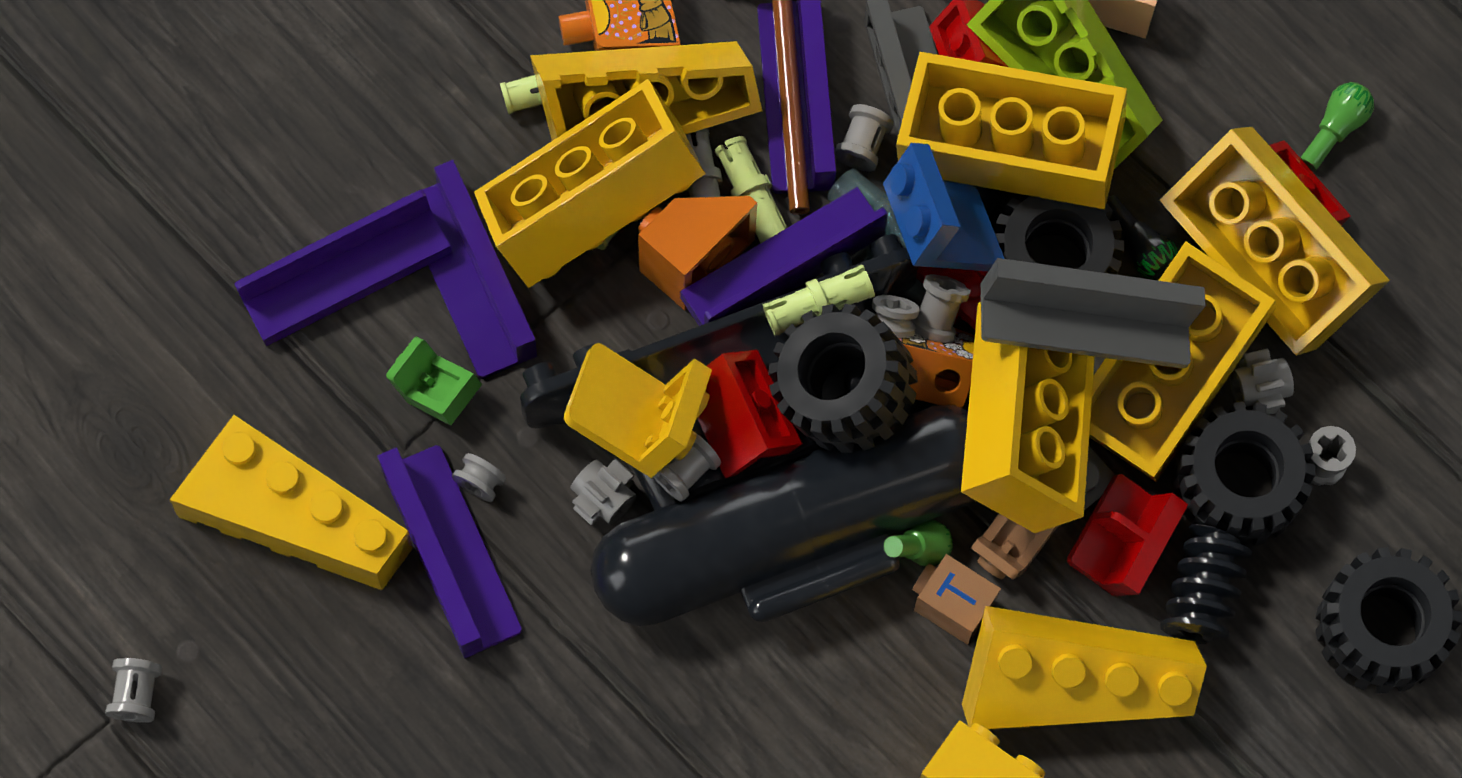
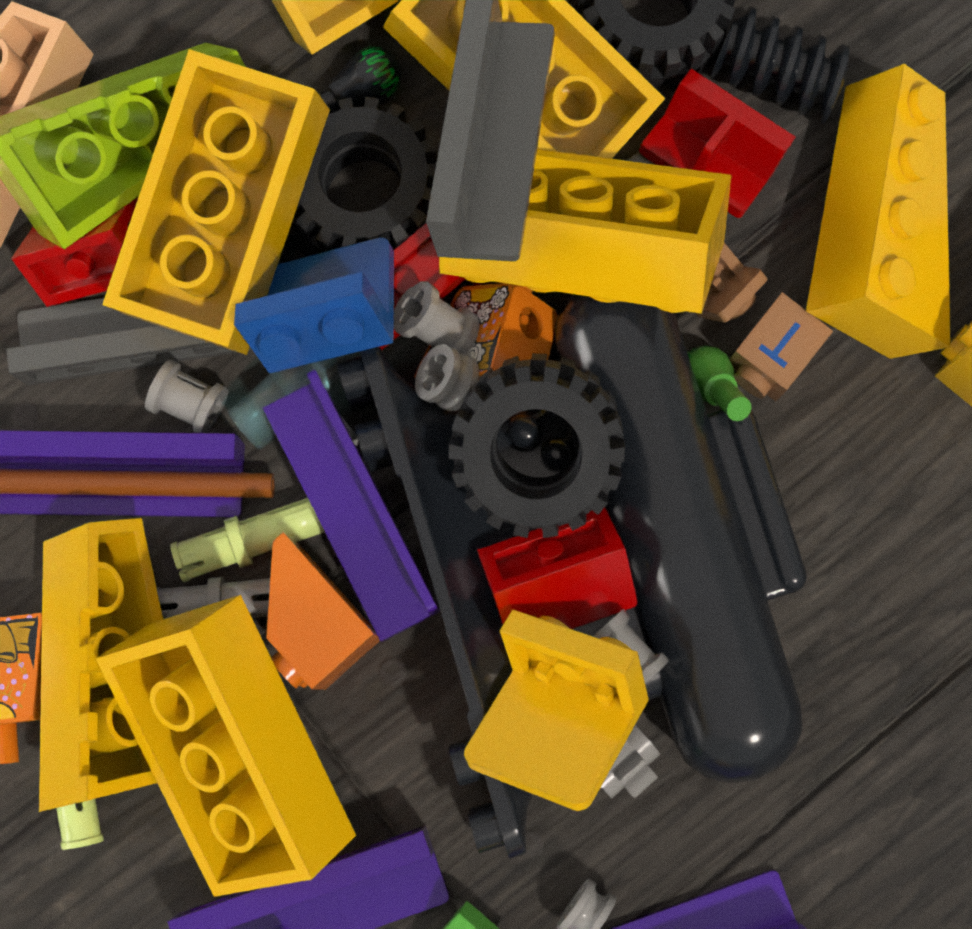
camera: 80 degrees left, 10 degrees up
yellowish green pin [762,264,875,337] -> none

